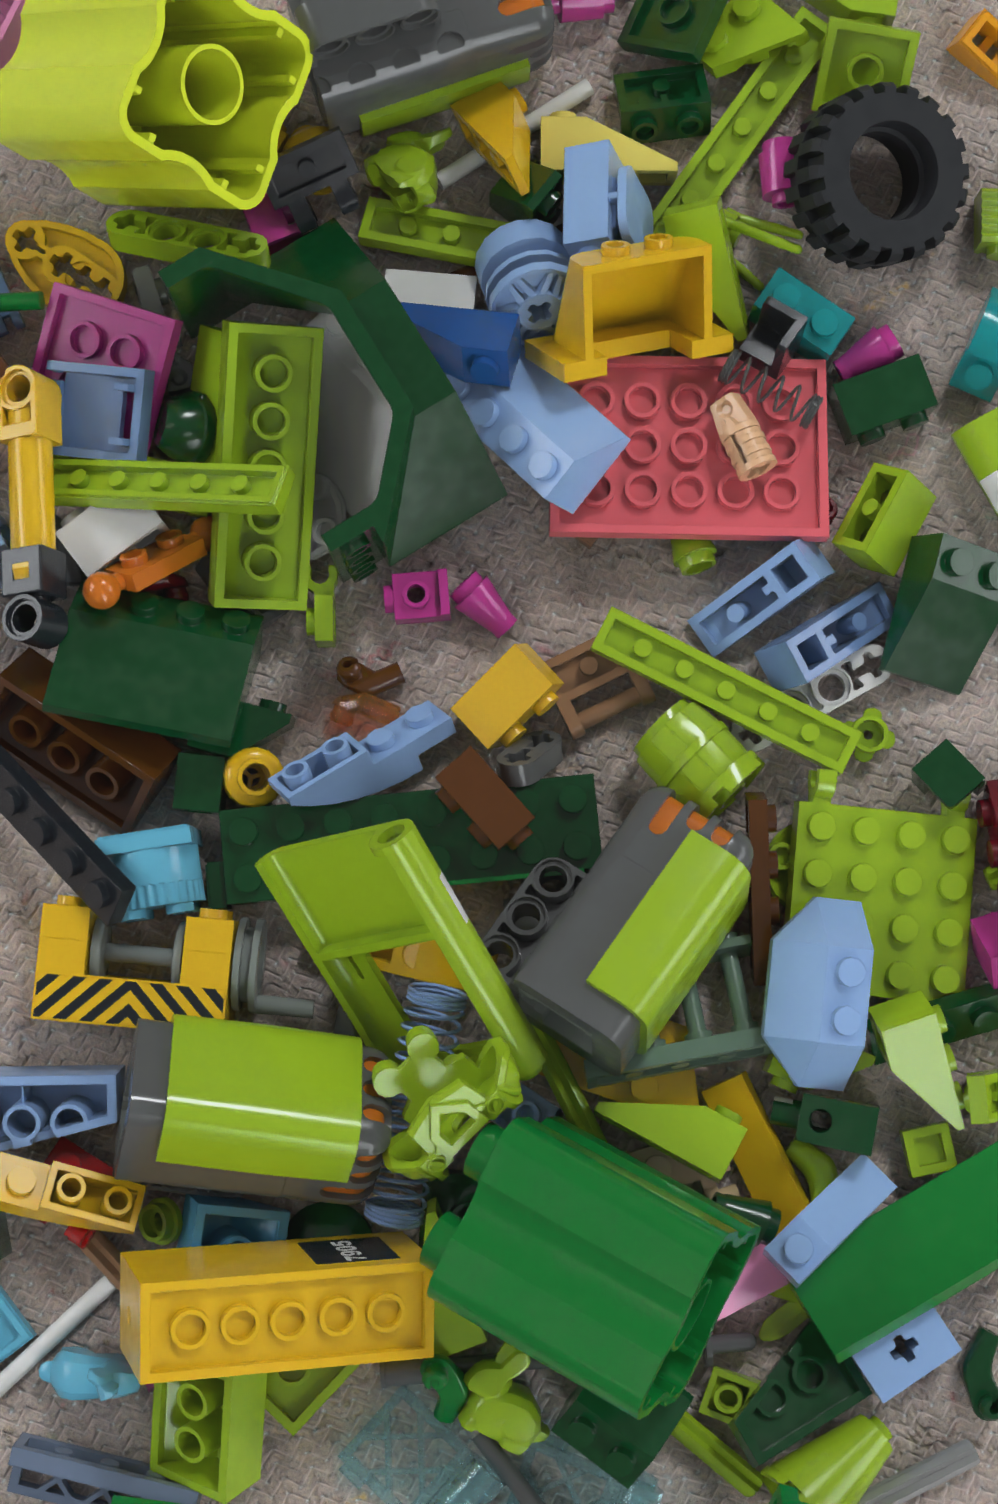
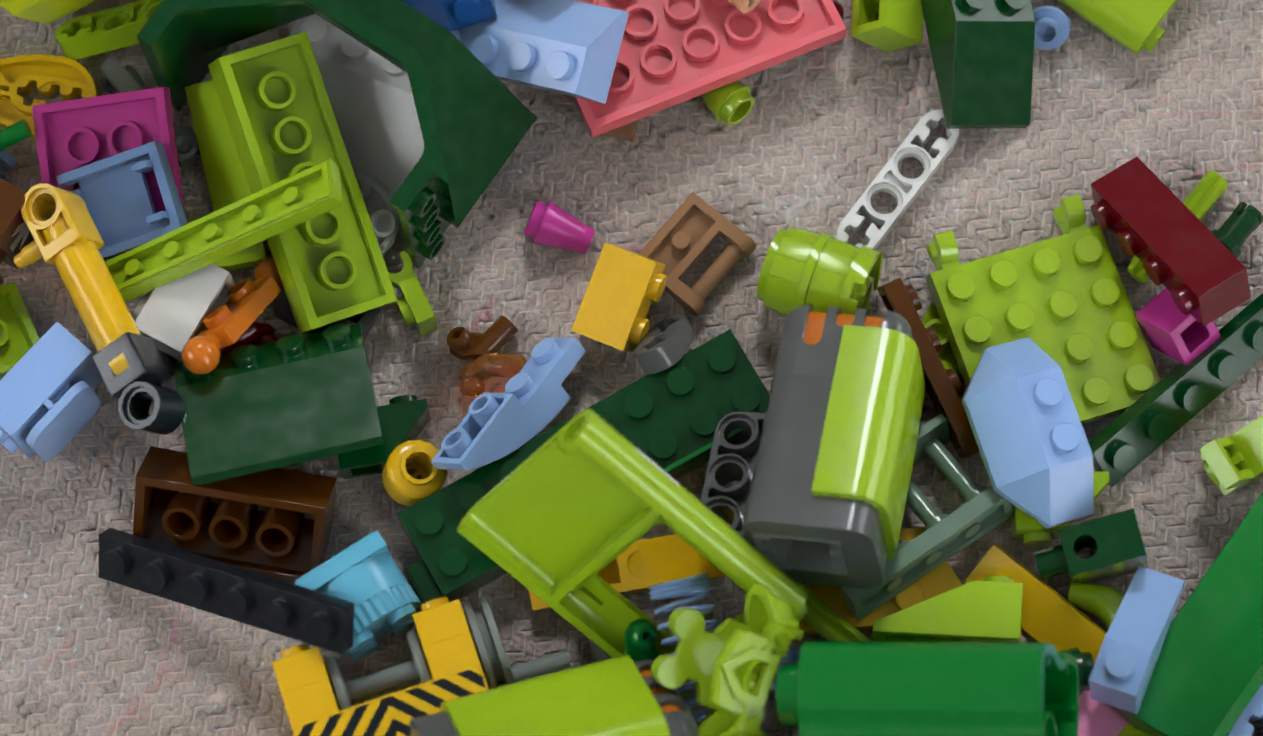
camera: 20 degrees left, 10 degrees down
dark green hat [154,389,217,463] -> none
dark green panel [172,752,226,815] -> none
dark pink brick [383,568,451,625] -> none
reddish brown brick [435,746,535,851] -> none
lime plate [590,606,862,776] -> none
light blue slope [687,538,835,658] -> none
medium blue slope [754,581,894,691] -> none
lime plate [845,708,895,762] -> none
lime slope [868,990,965,1131] -> none
lime plate [899,1121,957,1178] -> none
dark green panel [912,739,985,809] -> none
none -> green arm [623,619,661,662]

